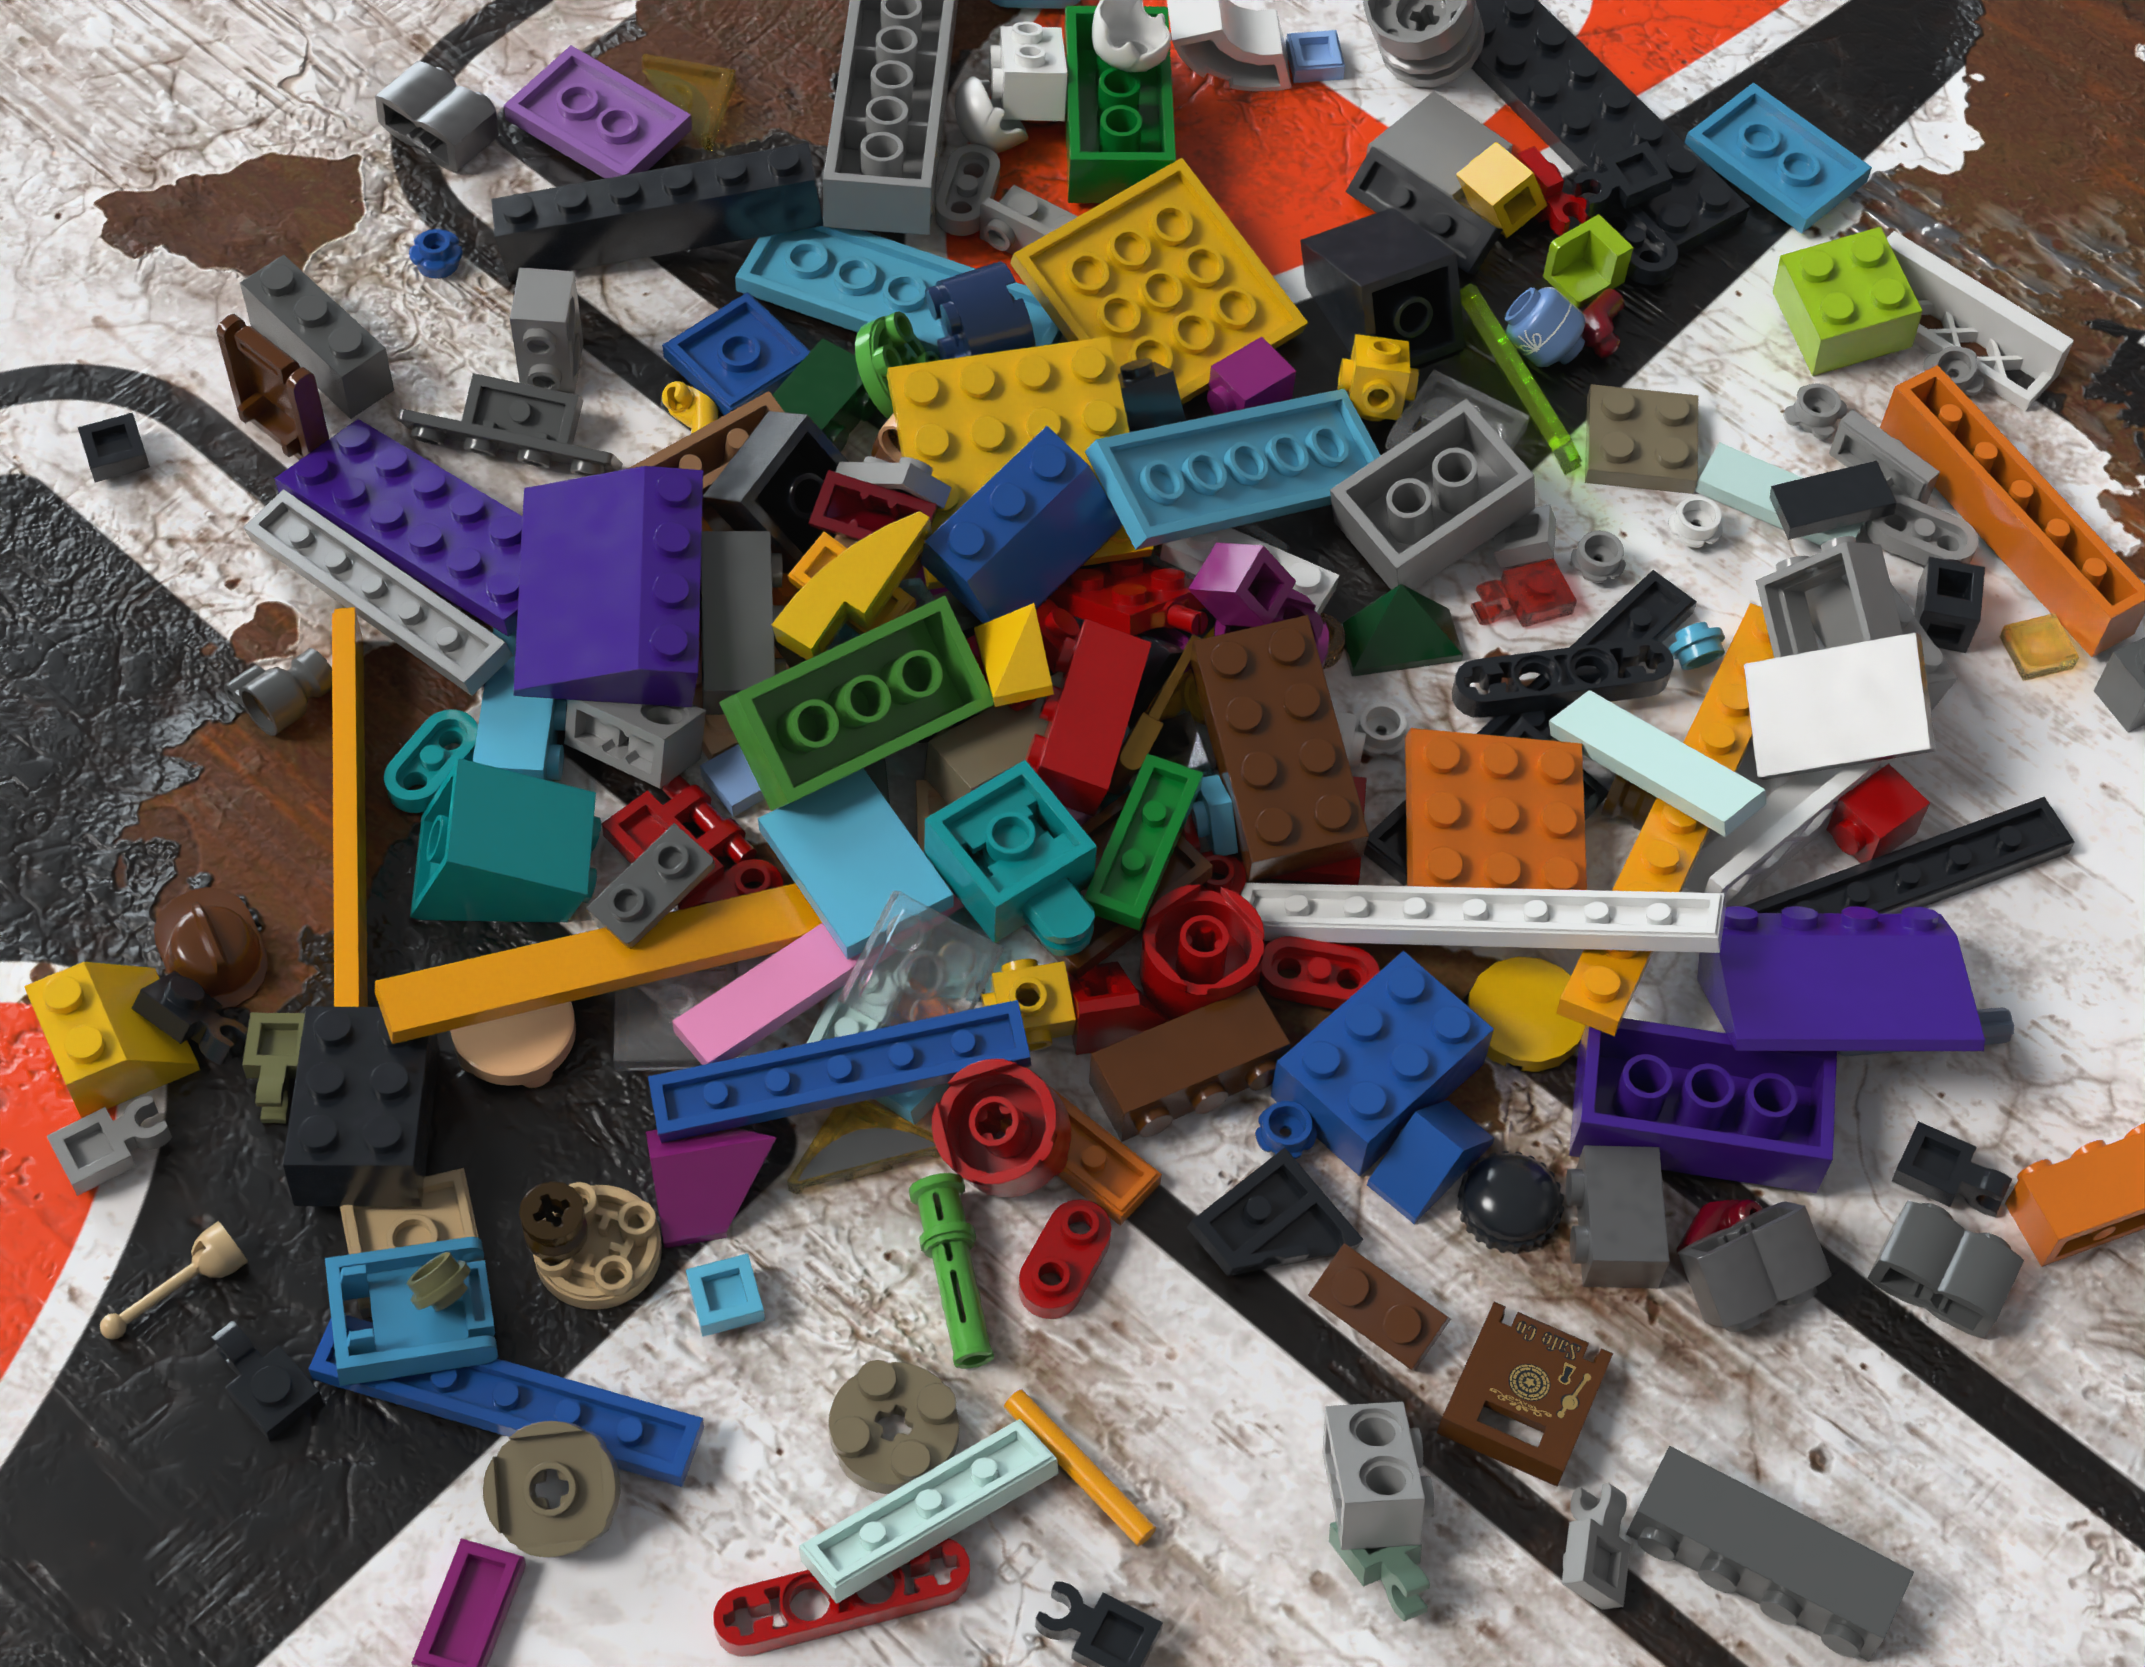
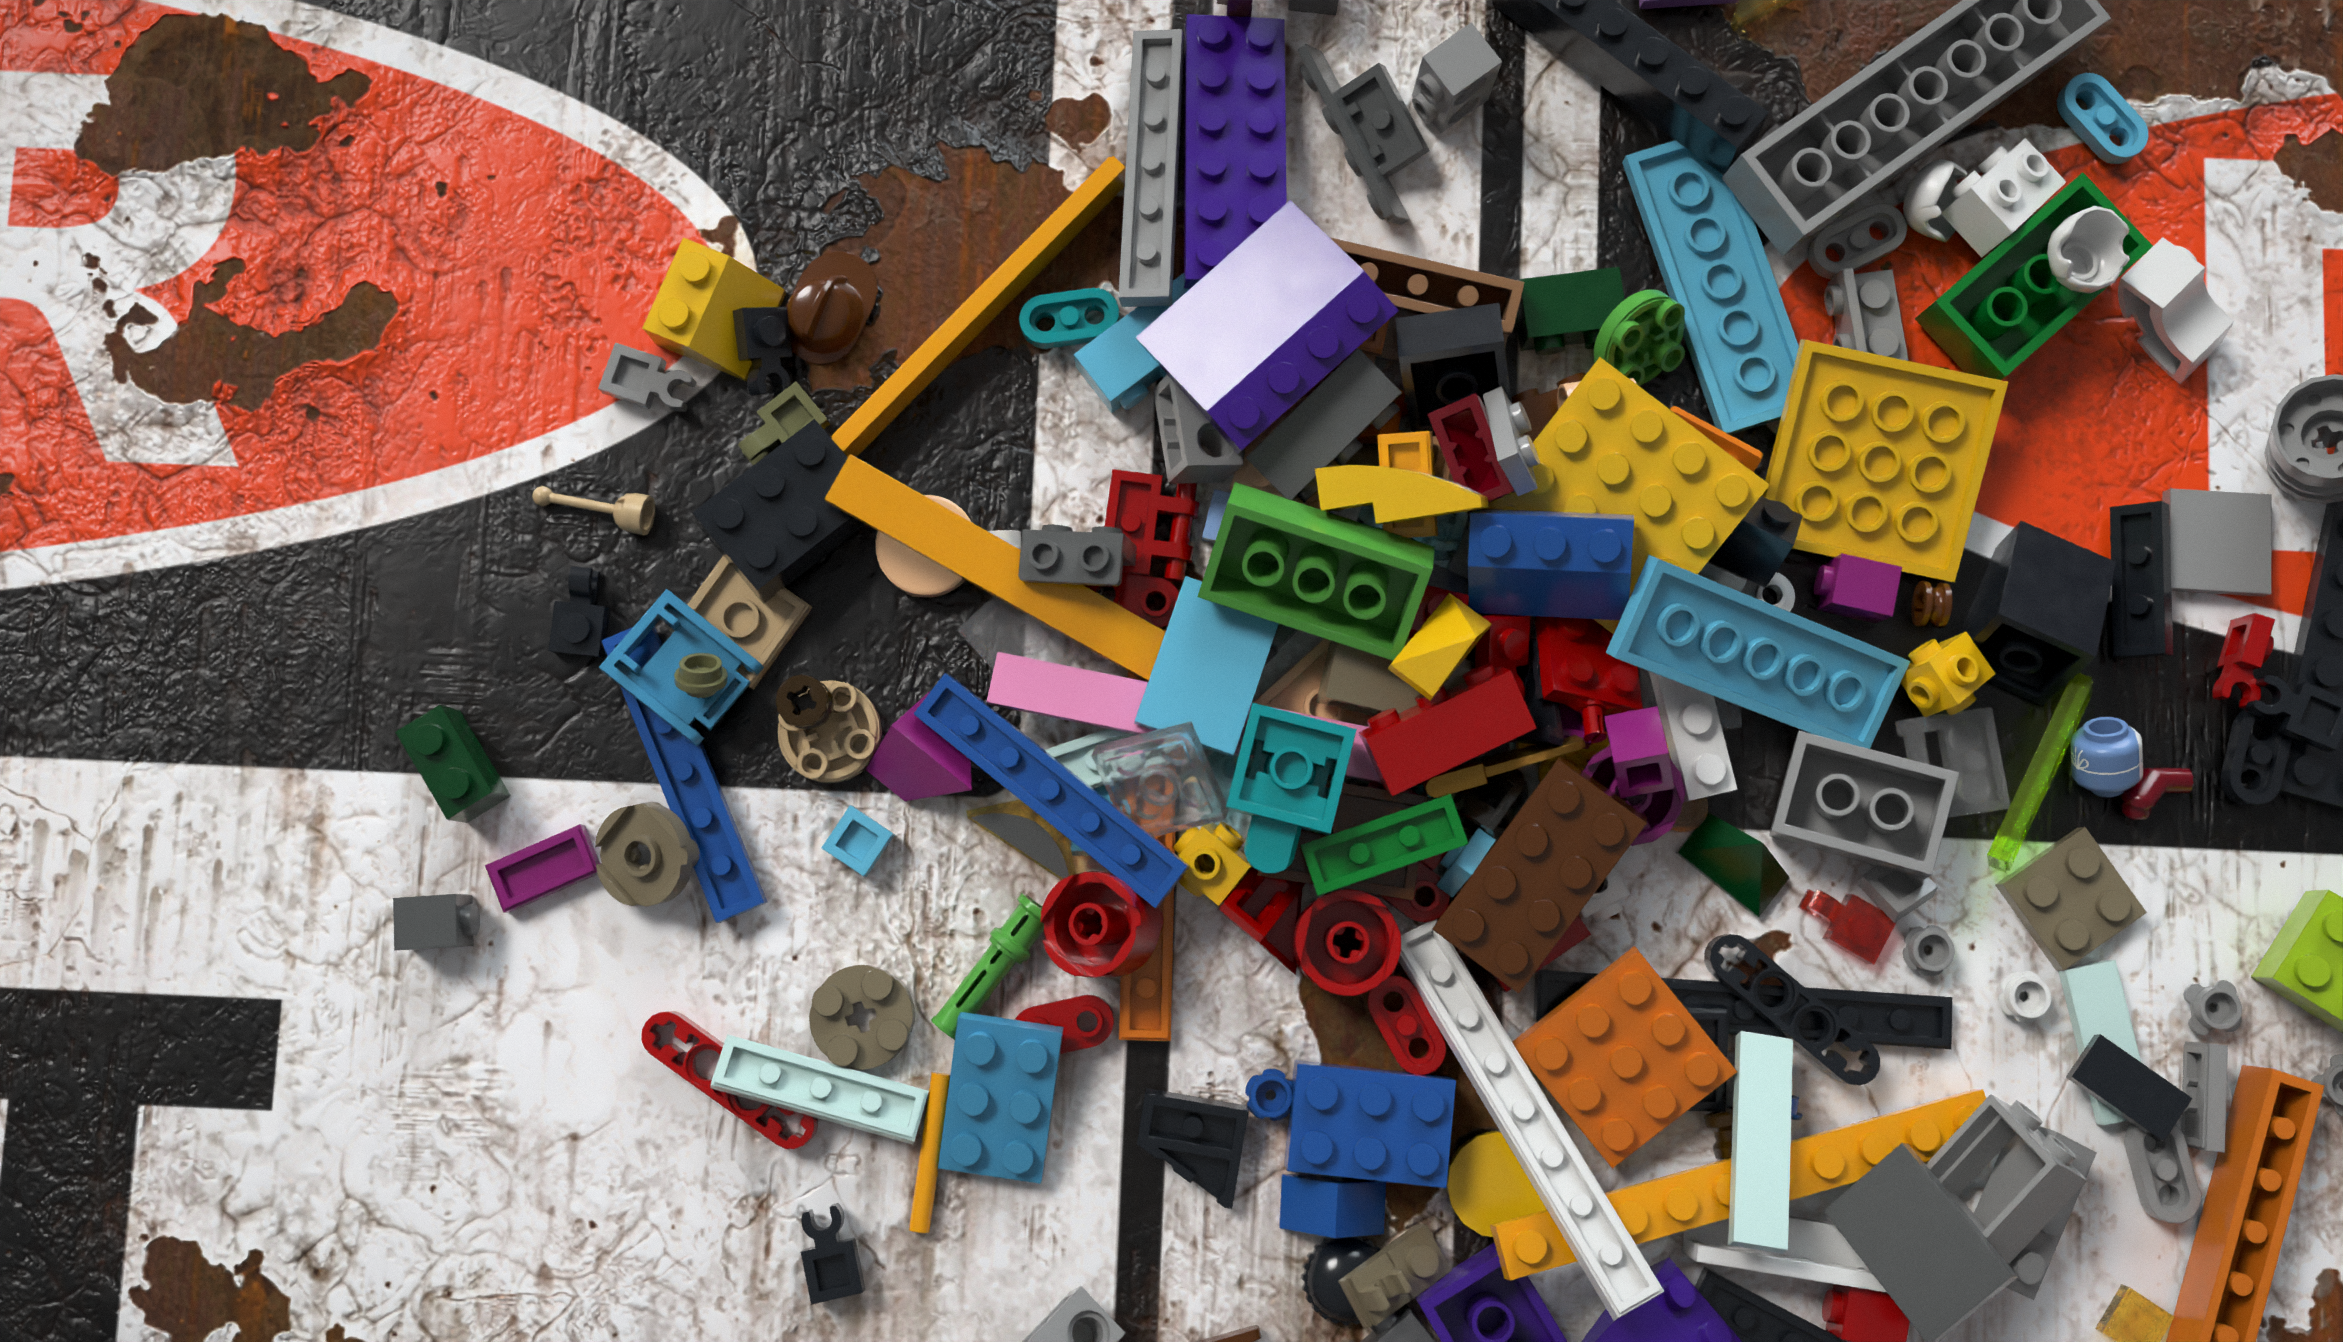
camera: 55 degrees right, 25 degrees up
dark grey piece [223,648,332,736] -> none
teal slope [410,758,601,922] -> none
yellow arm [661,381,718,433] -> none
blue plate [662,292,811,416] -> none
dark blue brick [925,261,1036,360] -> none
reddish brown brick [1089,985,1290,1142] -> none
light blue tile [1286,30,1345,83] -> none
reddish brown plate [1308,1243,1451,1371] -> none
white plate [1355,702,1409,756] -> none
yellow brick [1456,142,1547,238] -> none
lime panel [1543,214,1634,308] -> none
medium azure plate [1669,622,1725,670] -> none
black brick [1915,557,1985,653] -> none
none -> dark green brick [395,705,511,823]
none -> dark azure plate [938,1012,1064,1184]
none -> dark tan plate [1338,1224,1452,1328]
none -> reddish brown bush [1911,581,1952,629]

